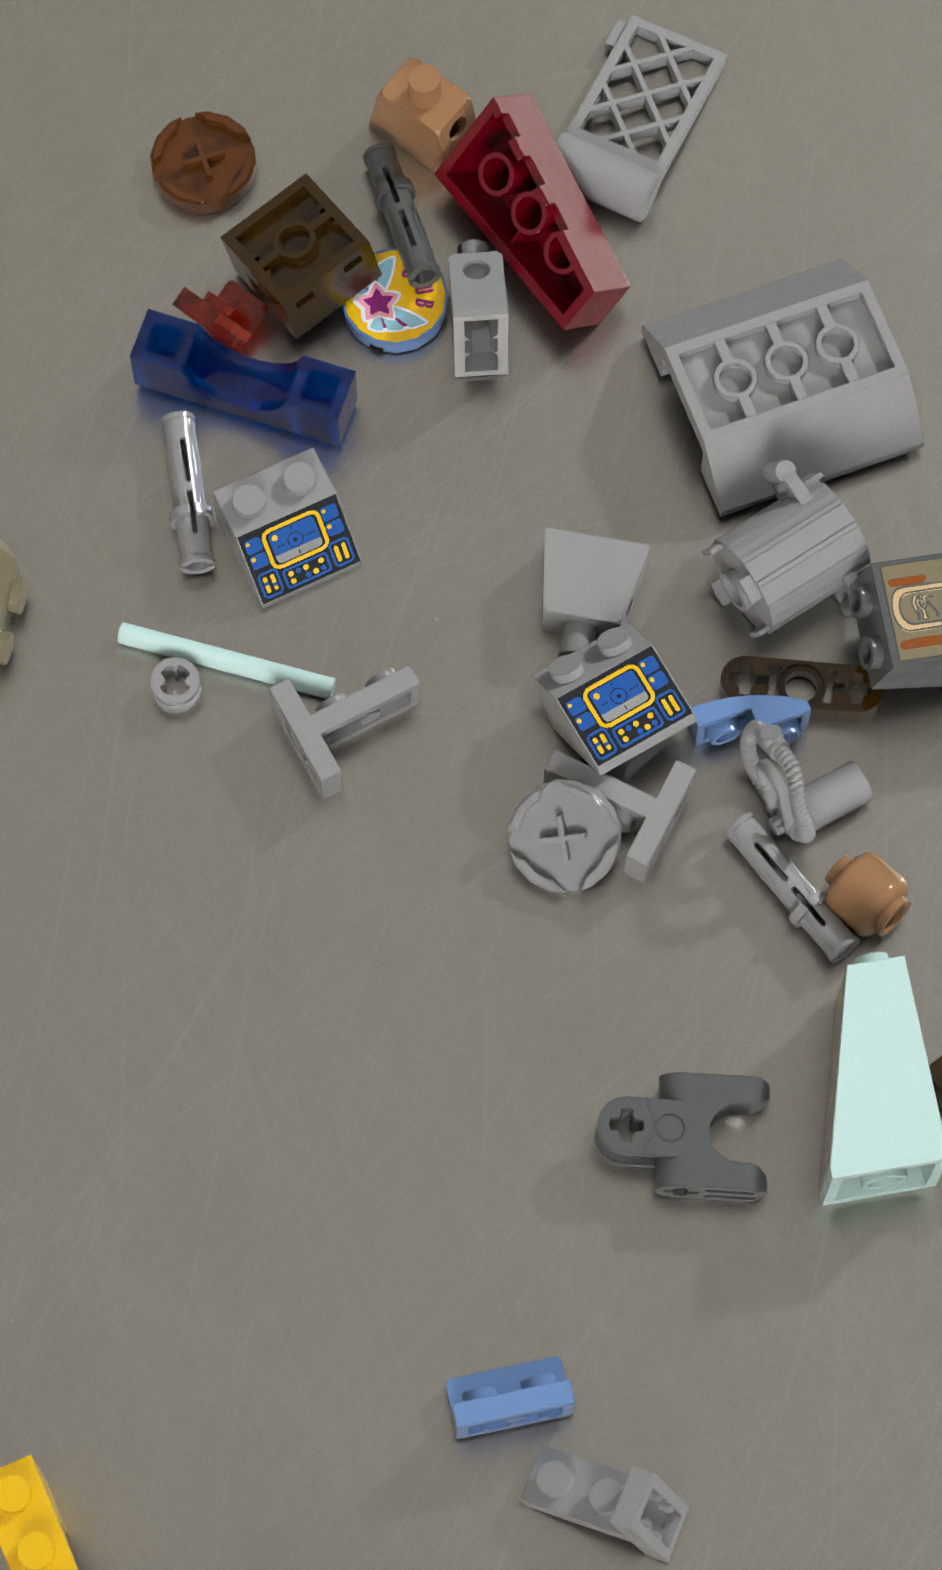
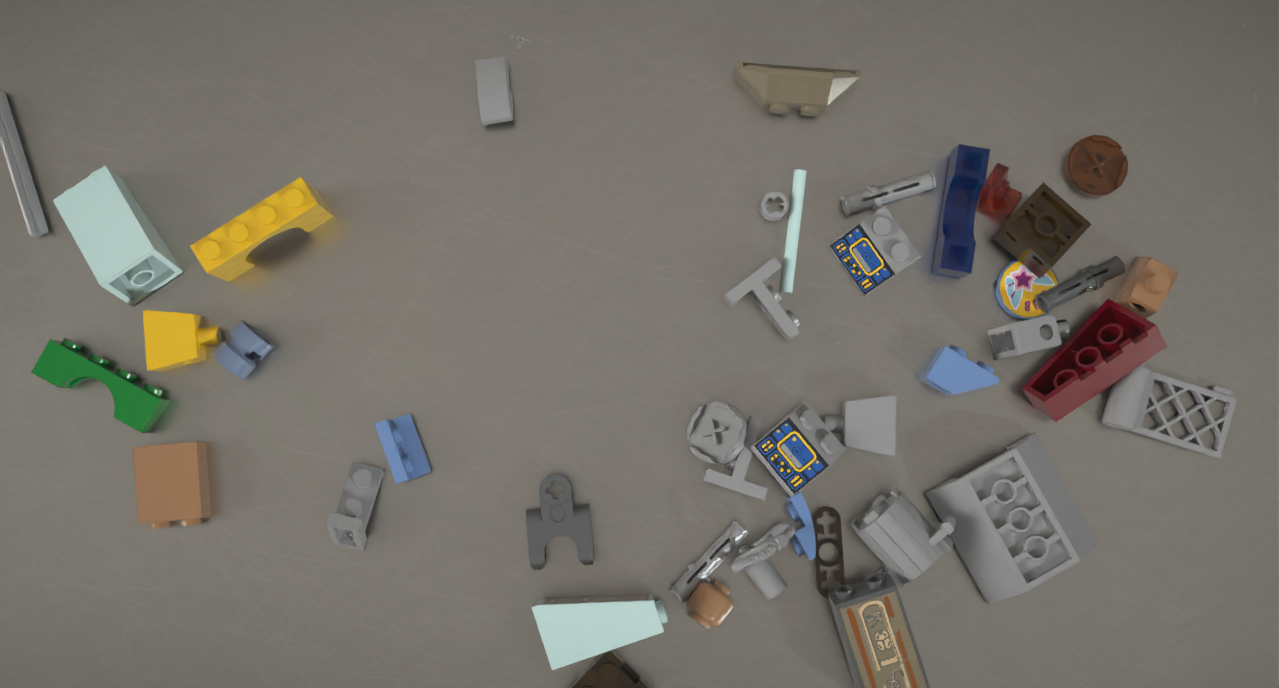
camera: 80 degrees right, 15 degrees up
none -> medium blue slope [920,345,1000,396]

